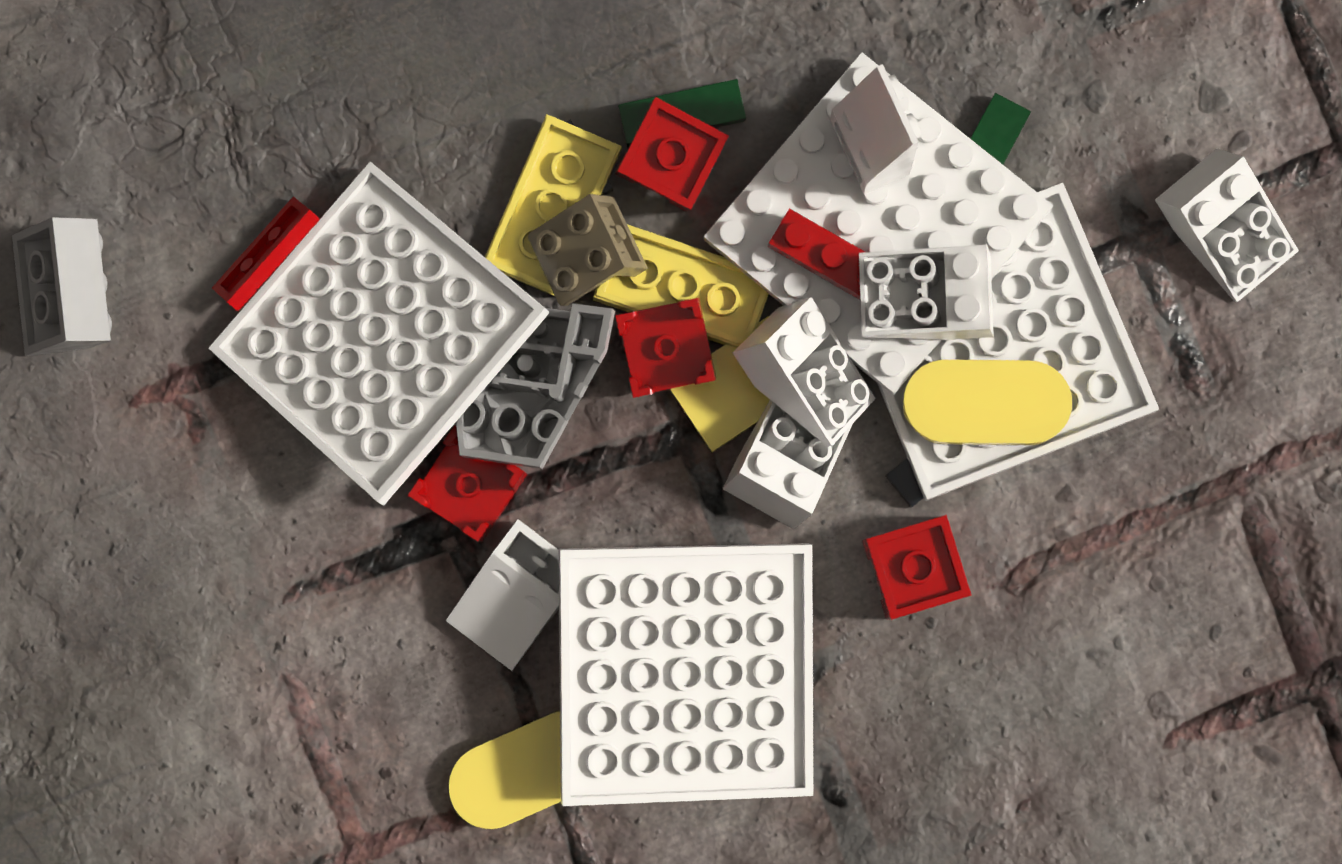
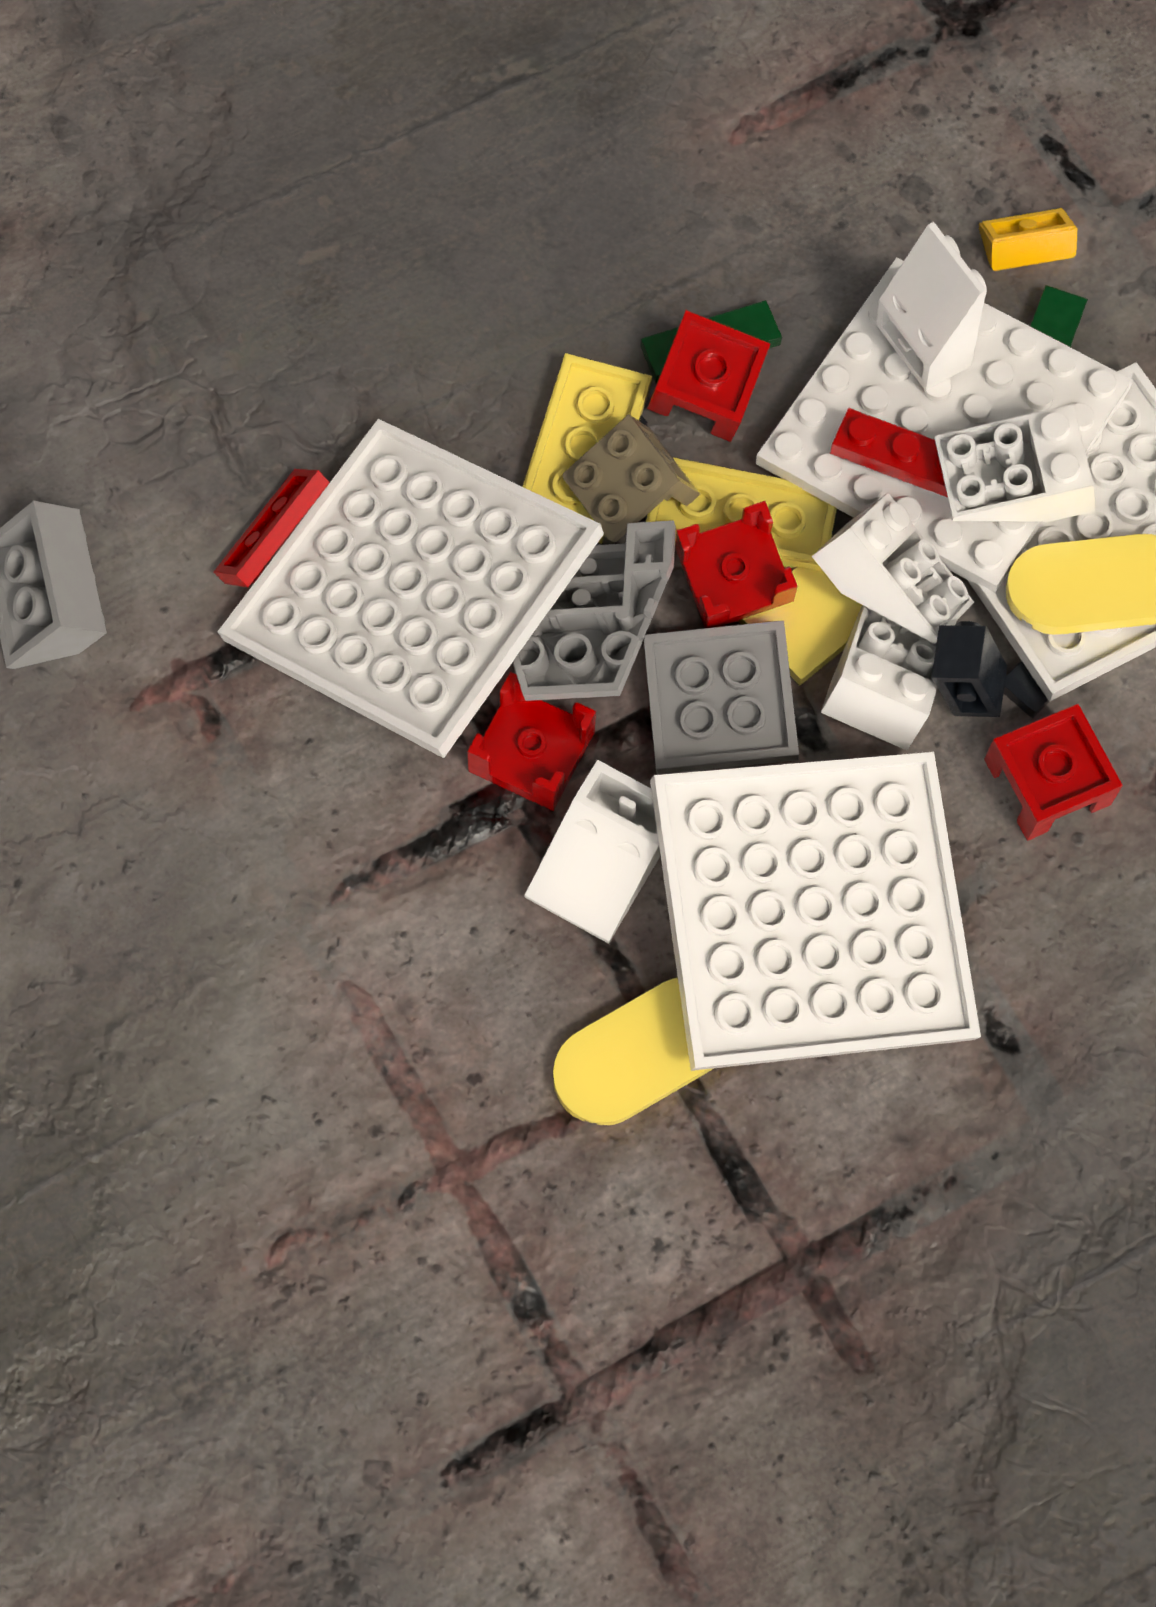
camera: 10 degrees left, 15 degrees down
none -> light grey plate [644,620,799,775]
none -> black brick [932,621,1007,717]
none -> yellow slope [979,208,1077,271]

